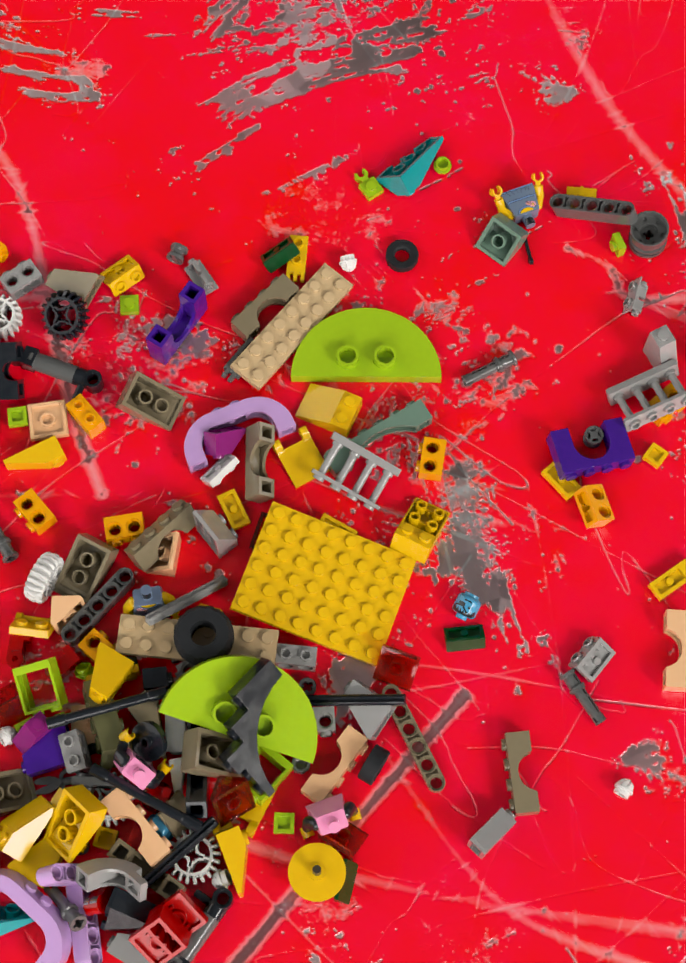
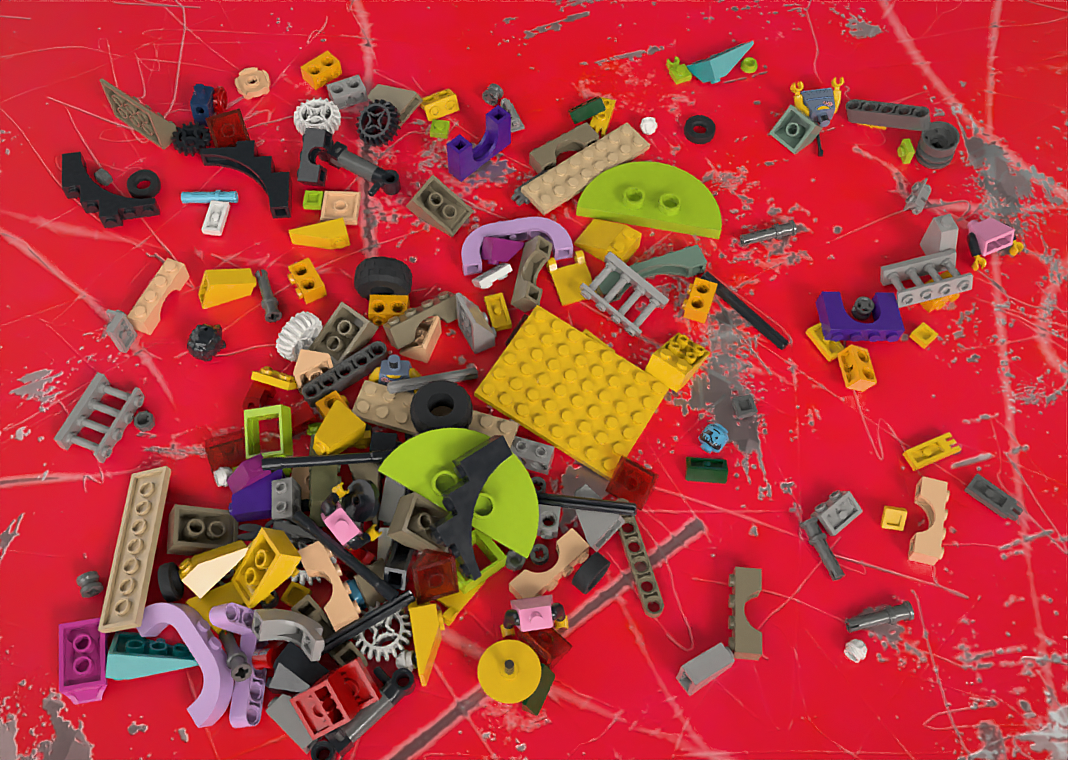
camera: 10 degrees right, 10 degrees down
light orange brick [65,393,106,439] -> none
lime plate [273,812,295,835] -> none
none -> black tyre [354,256,412,300]
none -> dark grey bush [530,544,549,565]
none -> black axle [701,271,789,350]
none -> dark grey plate [731,394,758,419]
none -> dark grey pin [845,601,914,633]
none -> yellow plate [880,506,907,531]

